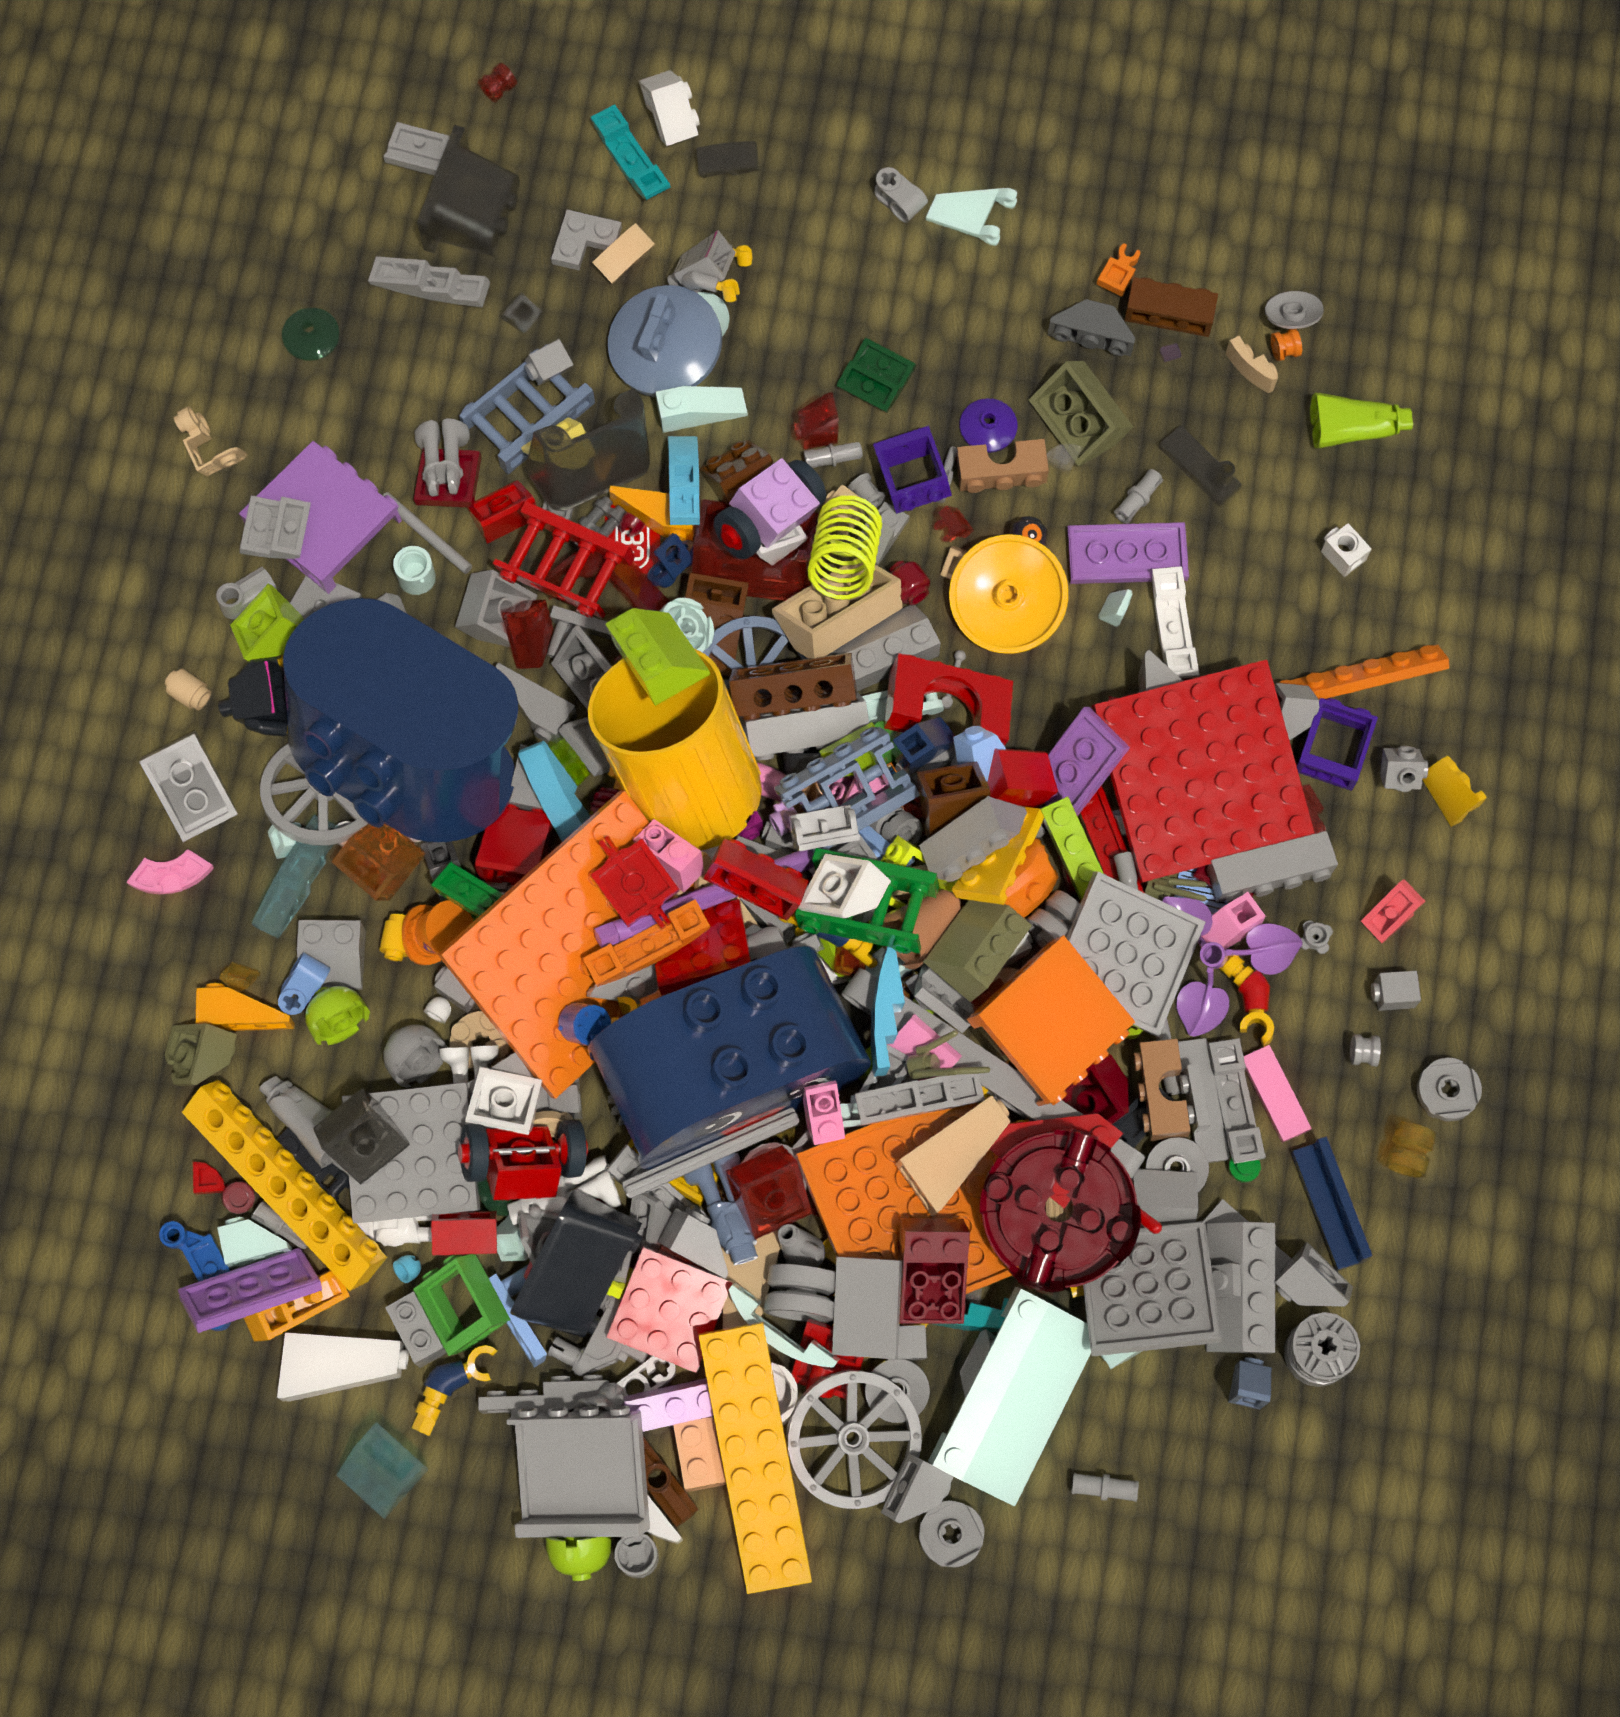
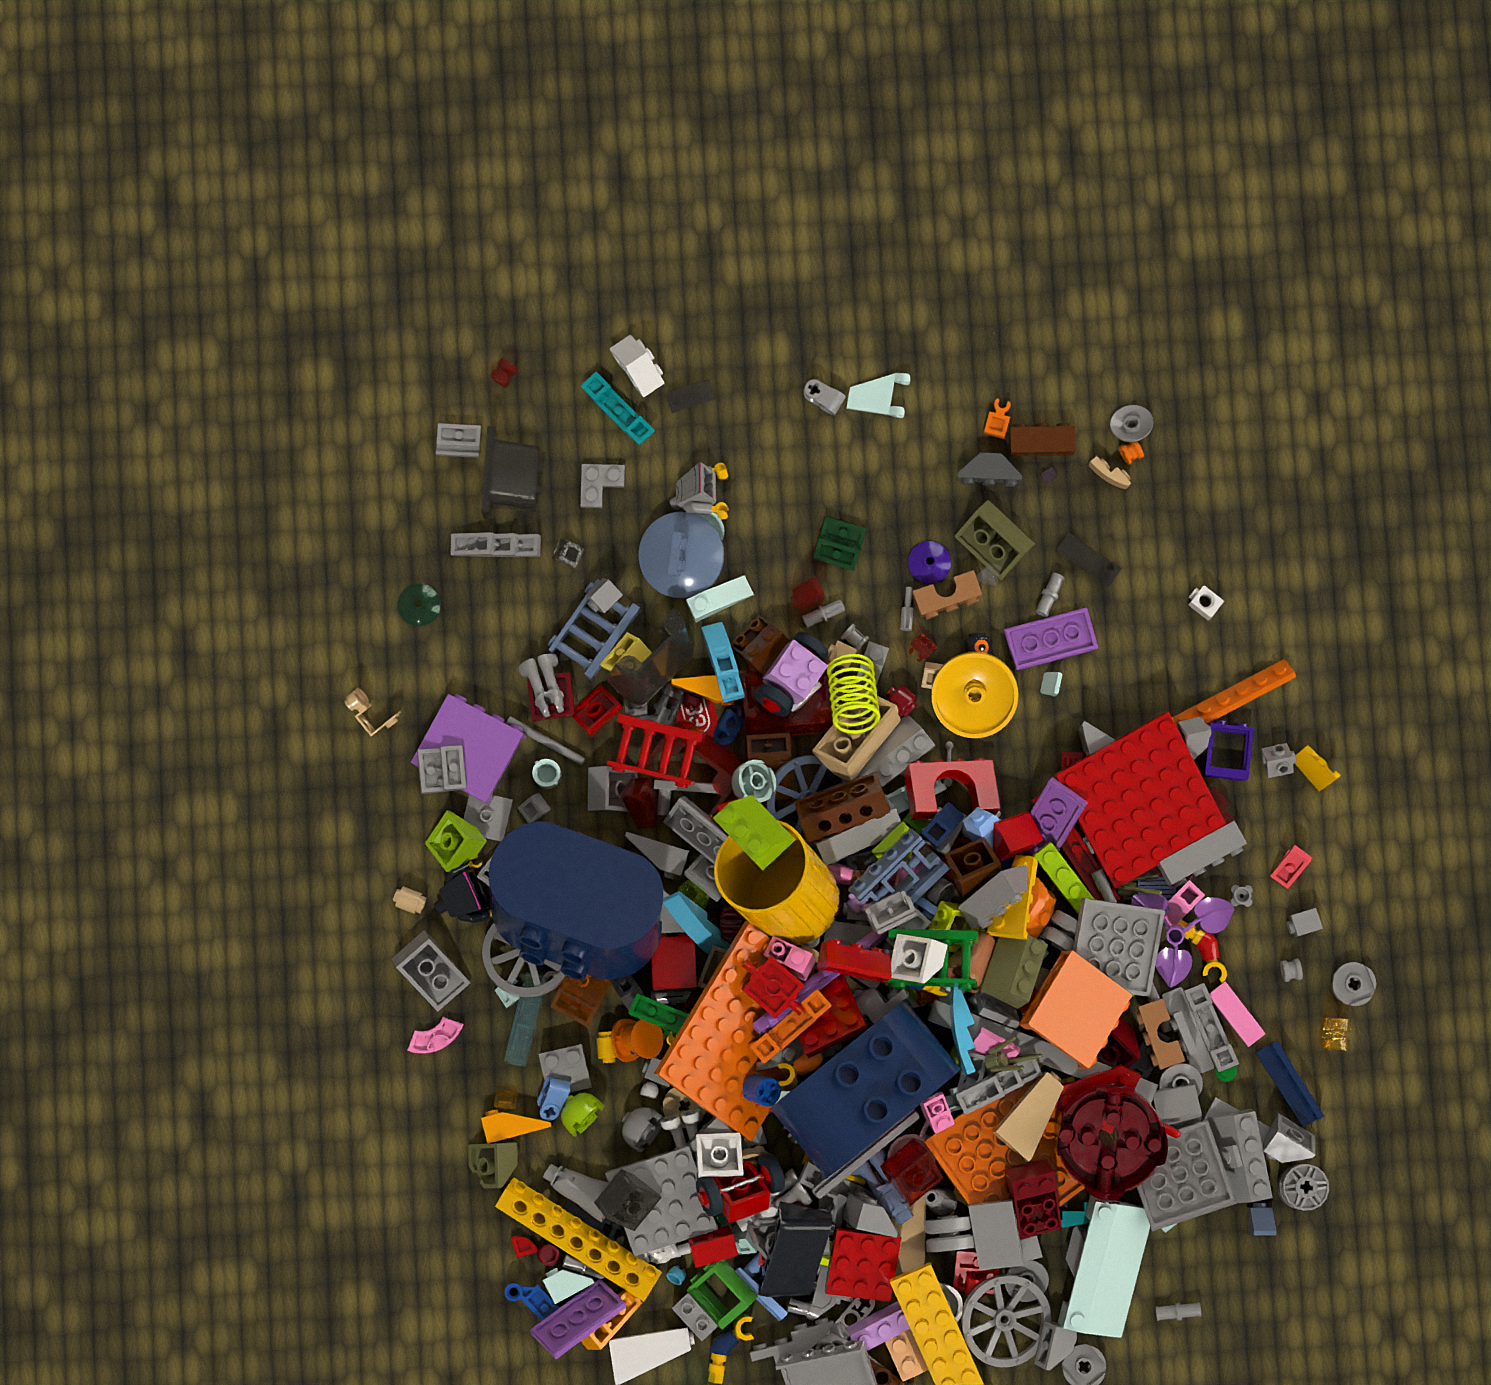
camera: 15 degrees left, 10 degrees up
light grey piece [216,567,277,619] -> none
tan slope [592,223,656,284] -> none
light aqua slope [729,1283,840,1367] -> none
dark purple window [873,426,952,514] -> none
white slope [1152,566,1199,679] -> none
lime piece [1310,393,1413,449] -> none

